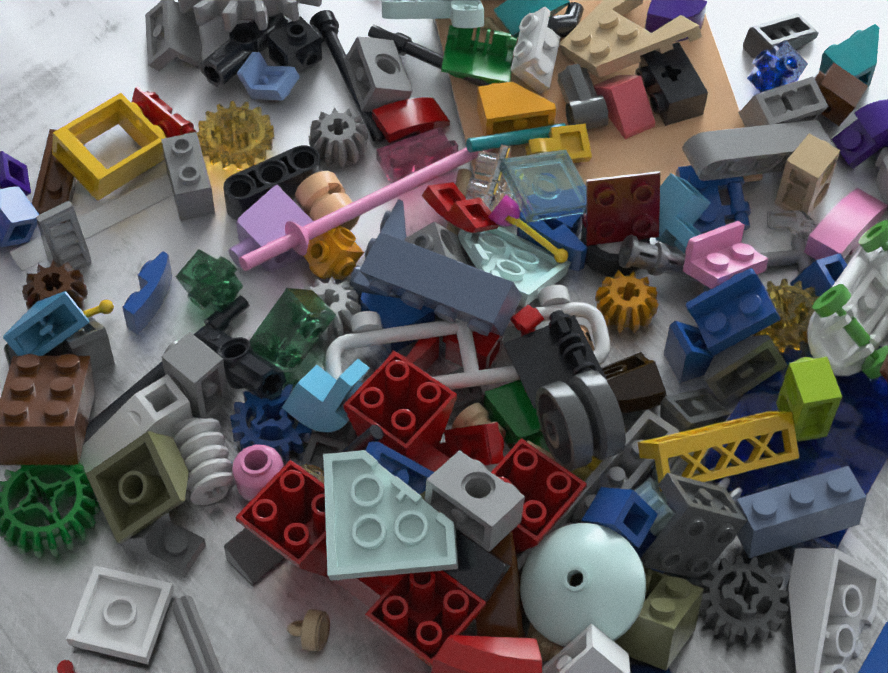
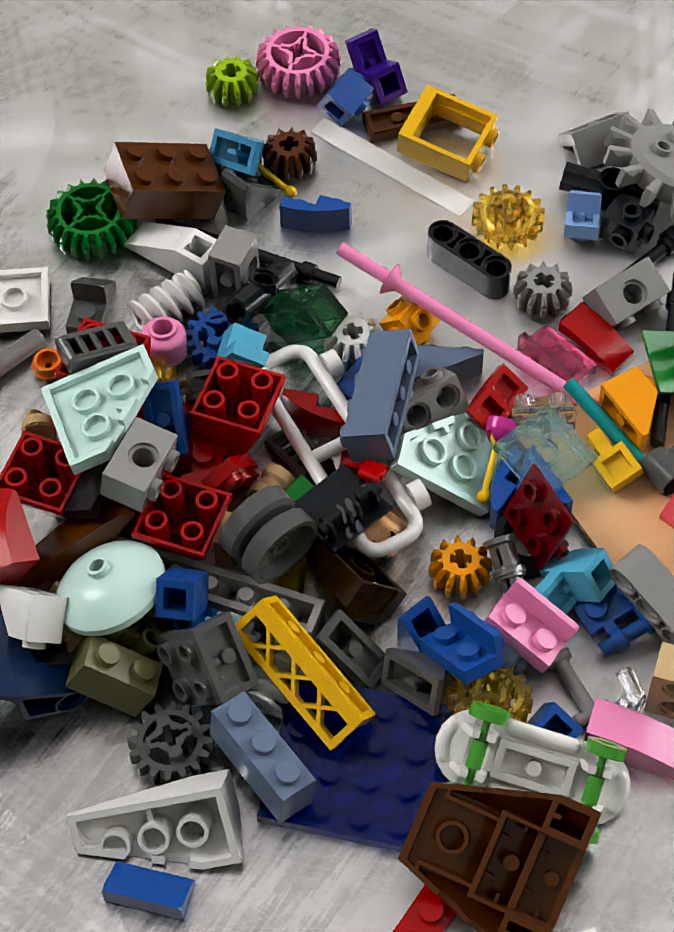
camera: 75 degrees right, 0 degrees up
light grey slope [36,201,92,270] -> none
olive slope [86,431,189,544] -> none
red hinge [131,86,196,138] -> none
light grey brick [161,132,215,221] -> none
clear green brick [175,249,243,312] -> none
lavender torso [228,185,313,272] -> none
light nougat wheel [295,171,360,231] -> none
lime brick [776,357,842,442] -> none
none -> orange plate [31,348,61,381]
none -> dark grey slope [54,320,139,375]

